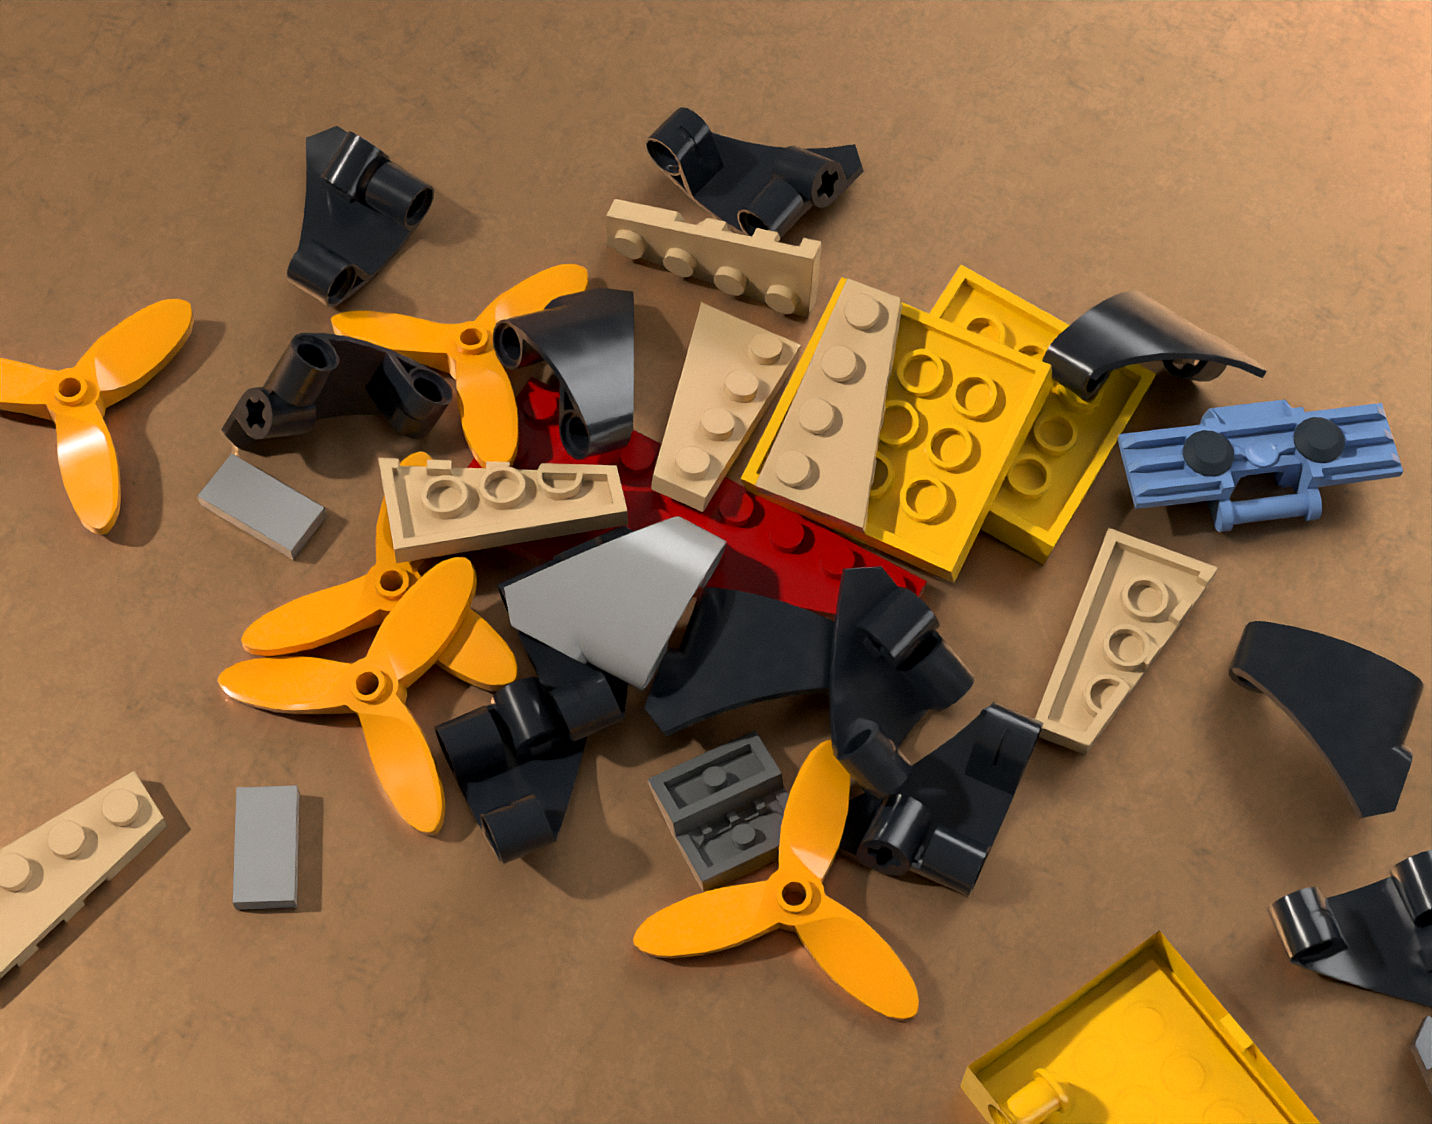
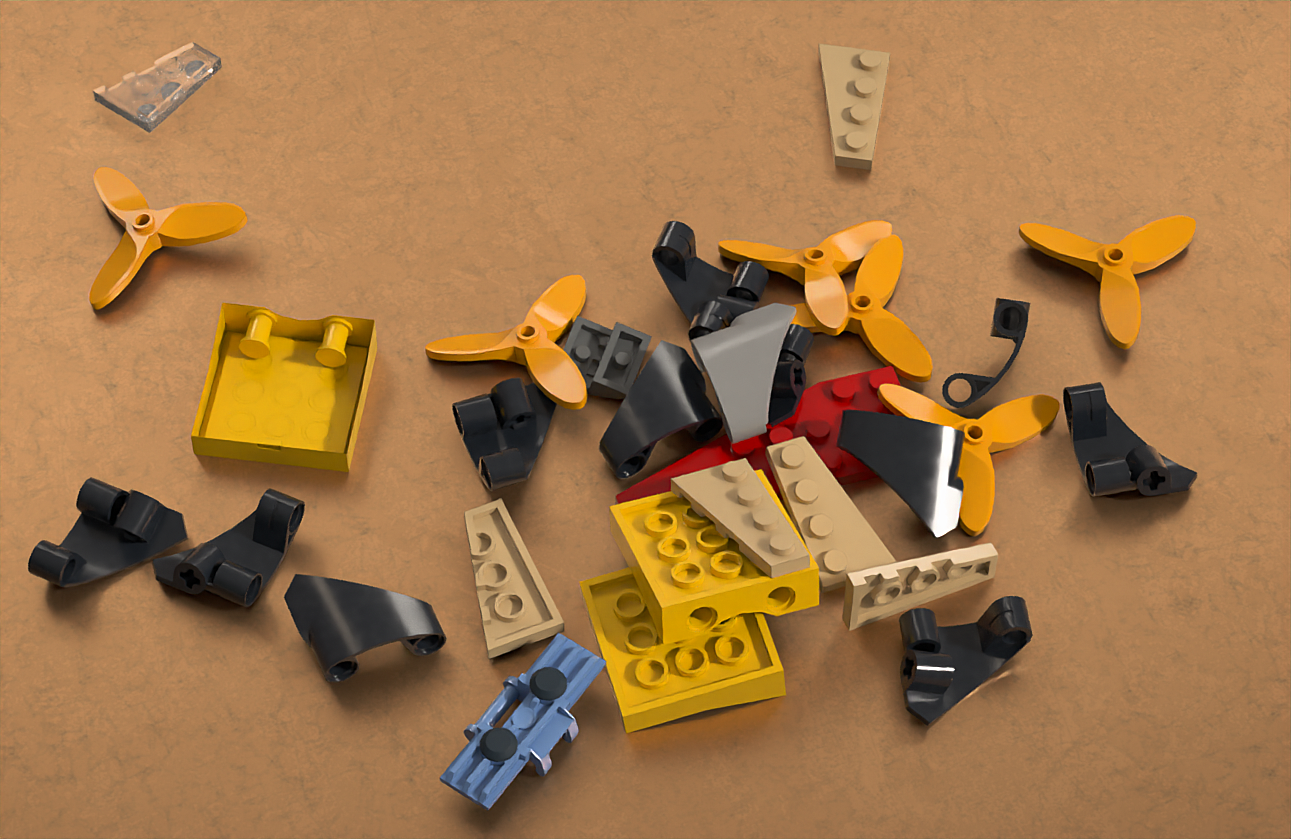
camera: 135 degrees right, 10 degrees down
light grey tile [197,453,327,560] -> none
light grey tile [232,785,300,910] -> none
tan wing [378,458,628,563] -> none
black panel [829,566,975,800] -> none
black panel [1042,290,1267,400] -> none

